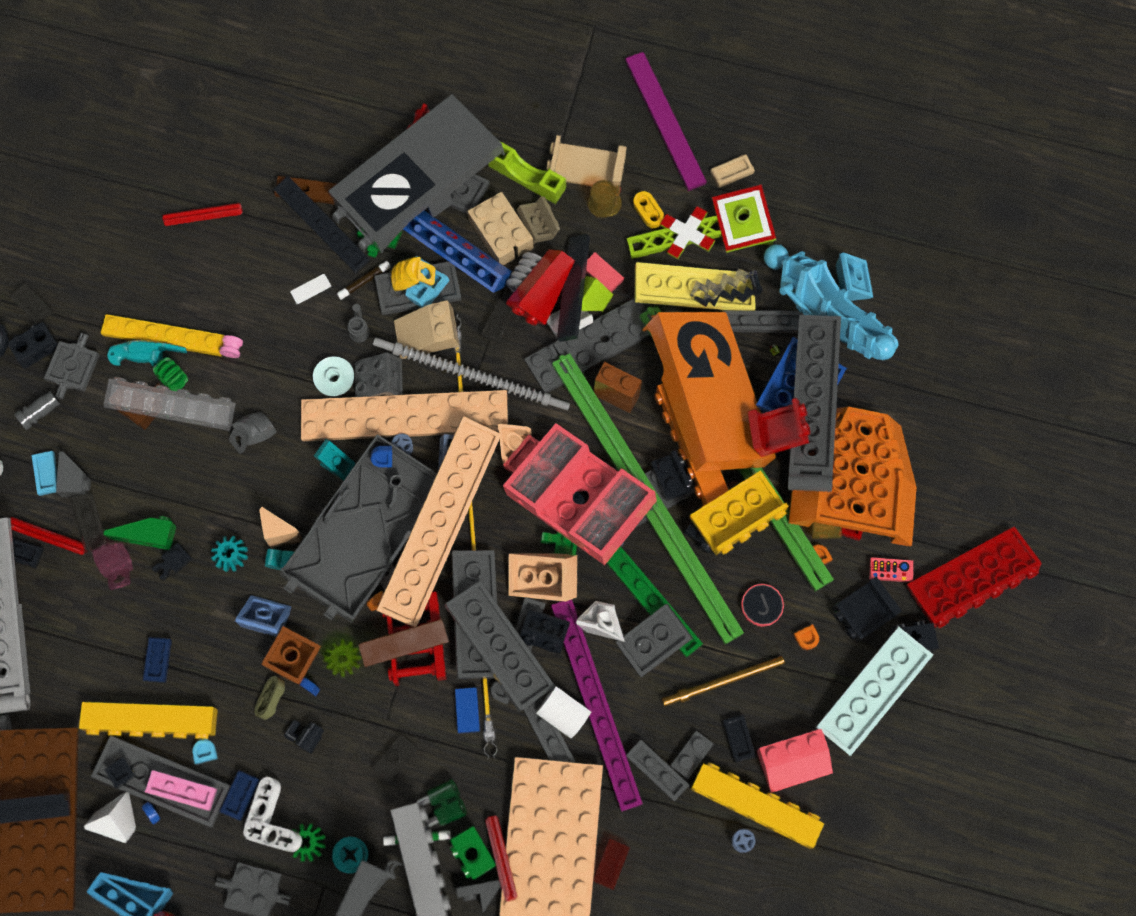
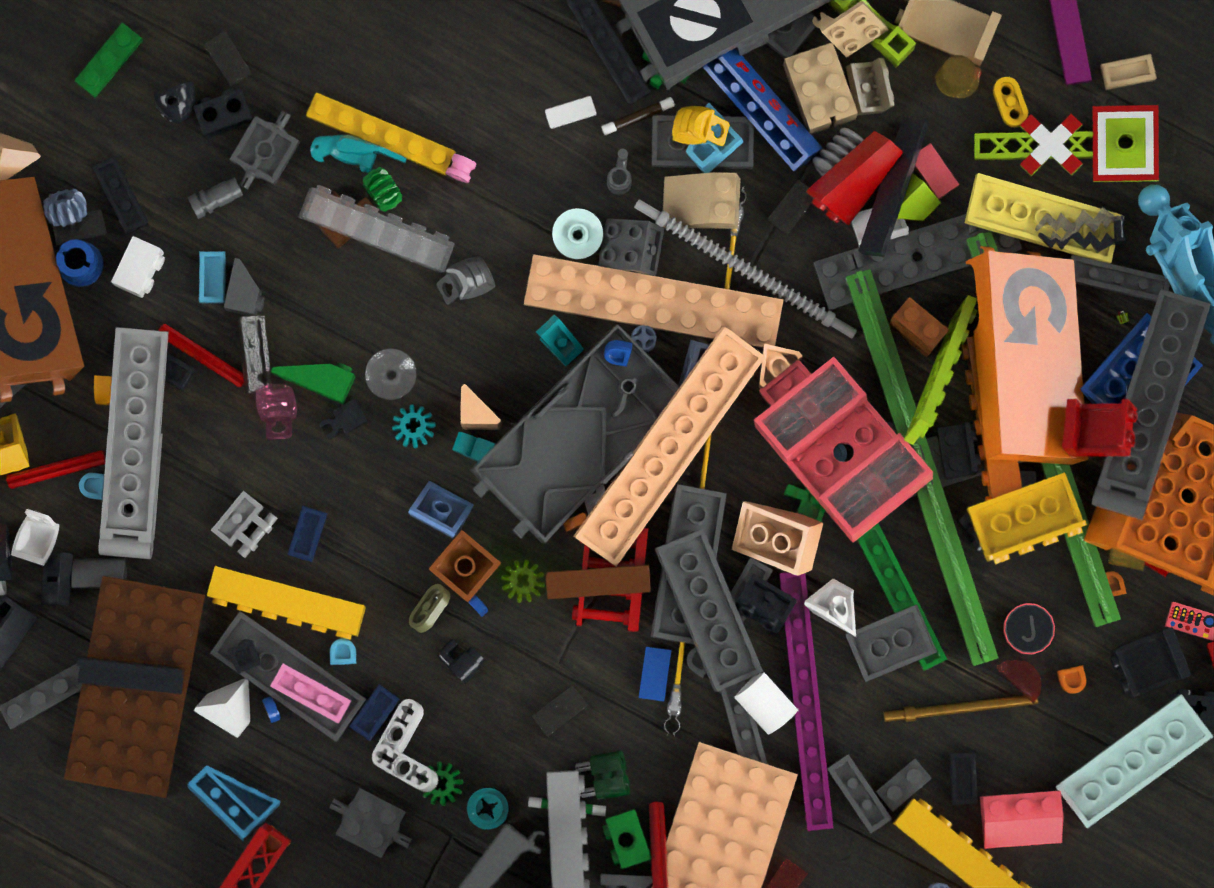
camera: 15 degrees right, 10 degrees up
none -> light grey plate [211,491,278,558]
none -> clear dish [365,349,416,400]
none -> tan plate [813,1,888,57]
none -> lime plate [904,295,977,445]
none -> clear red tile [997,660,1042,704]

